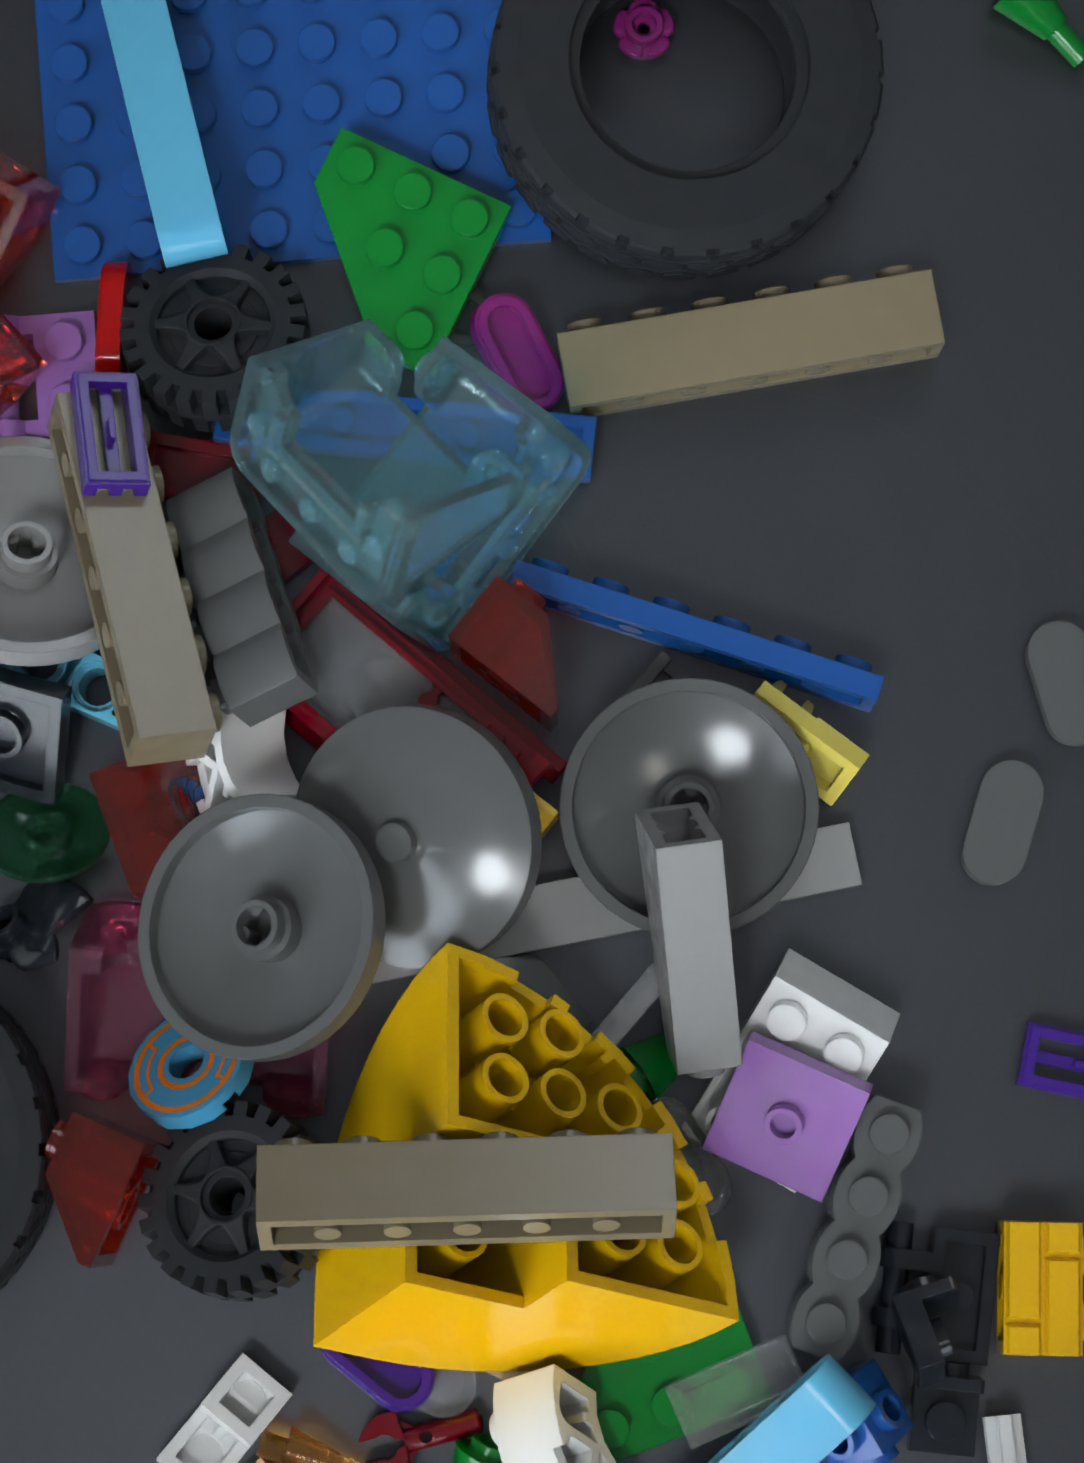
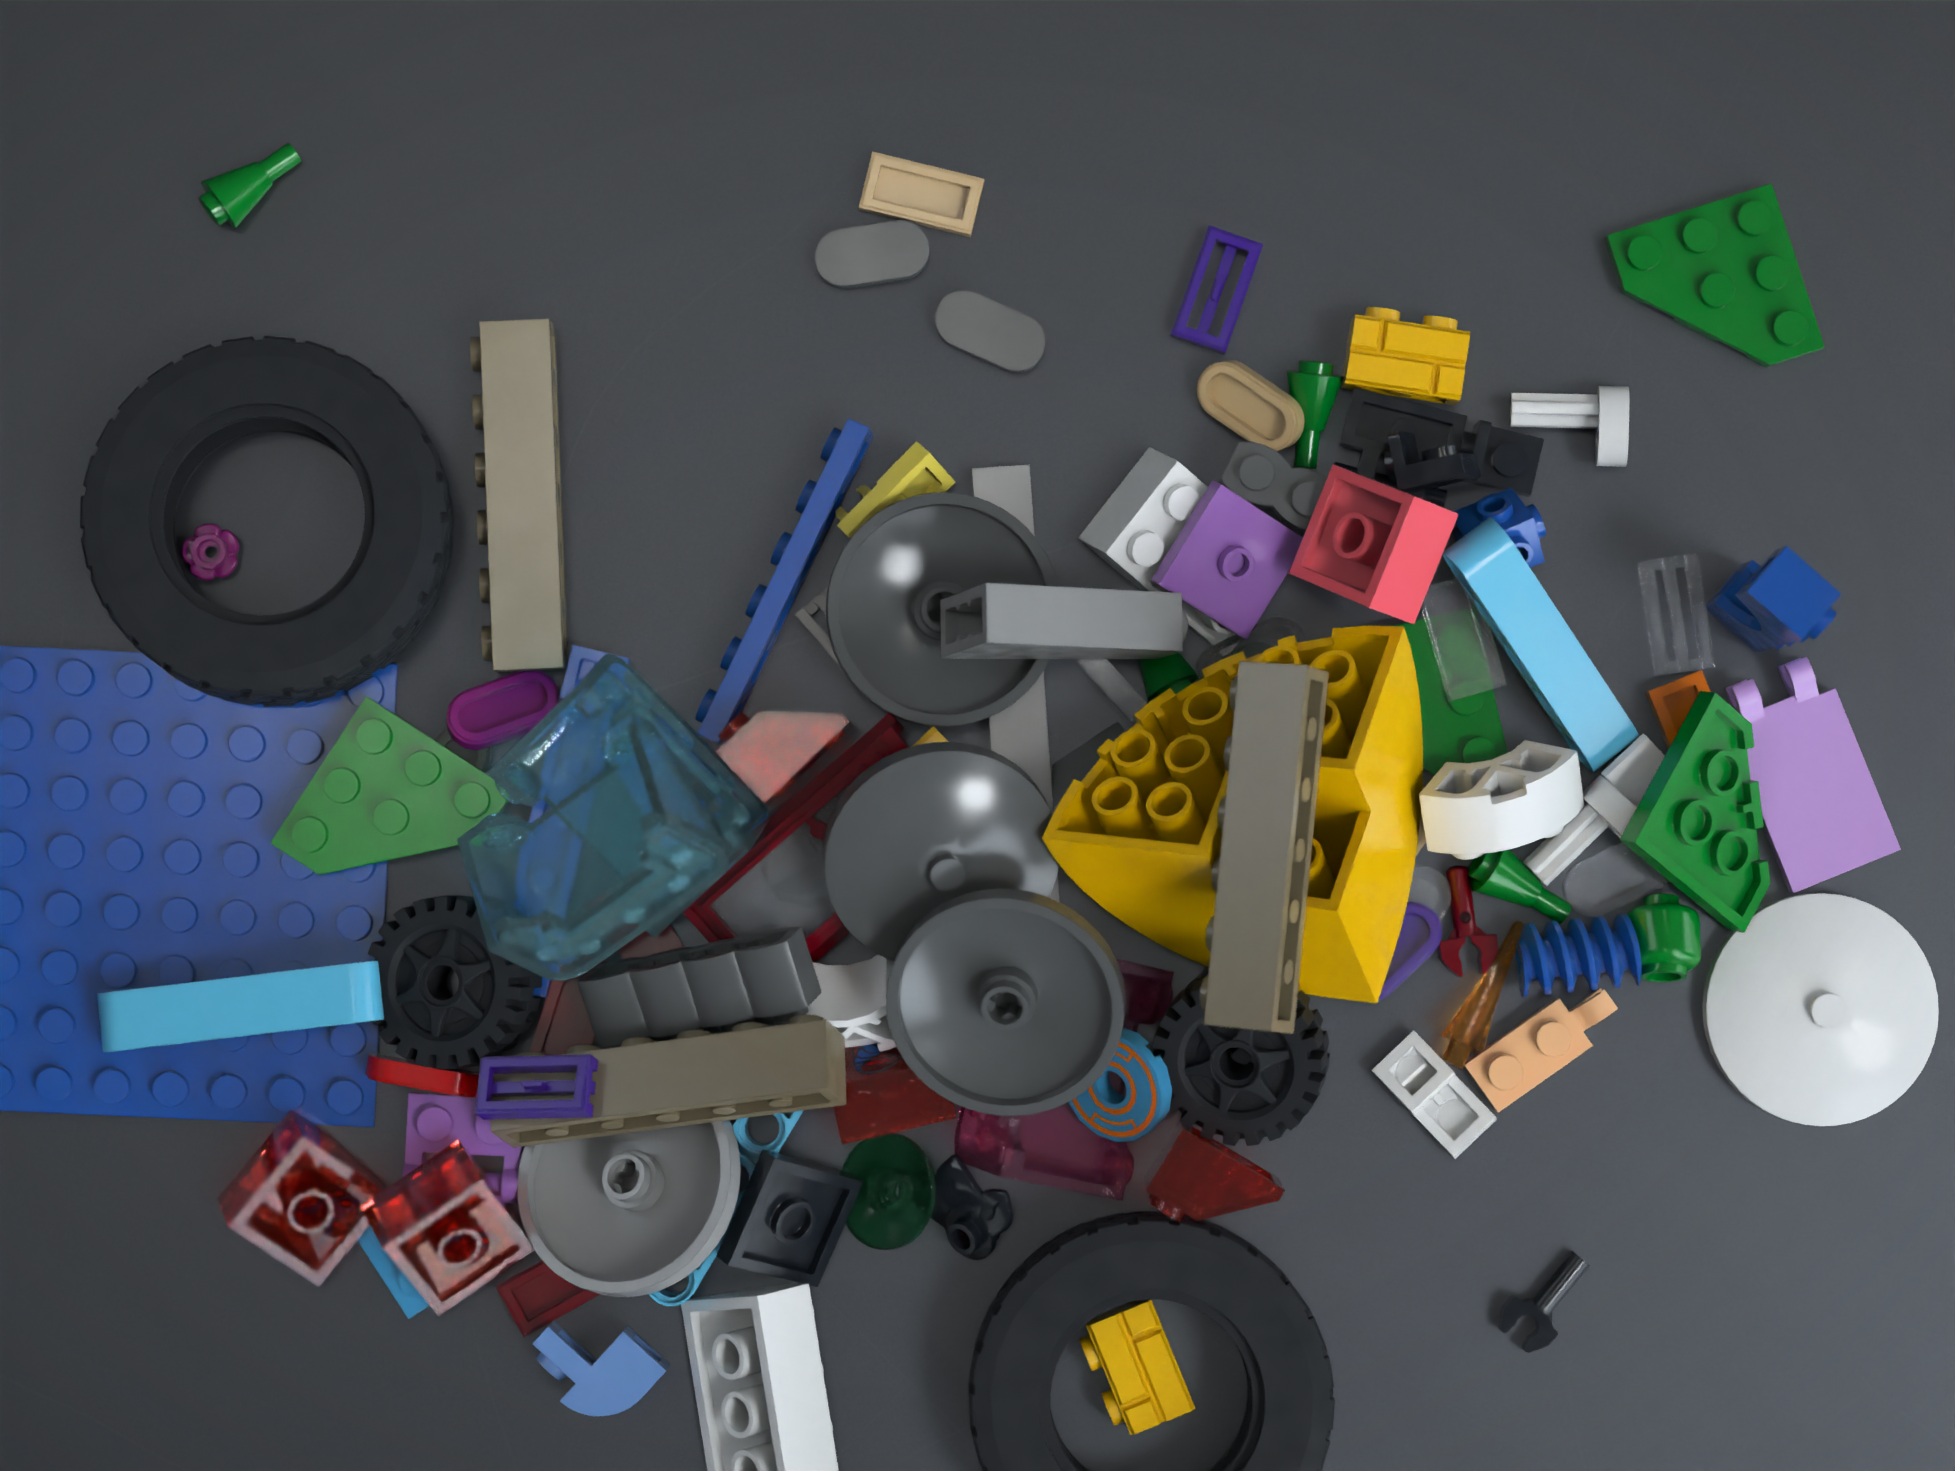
camera: 85 degrees left, 5 degrees up
none -> tan tile [1197,360,1305,451]
none -> green cone [1286,360,1344,468]
none -> coral slope [1289,464,1459,624]

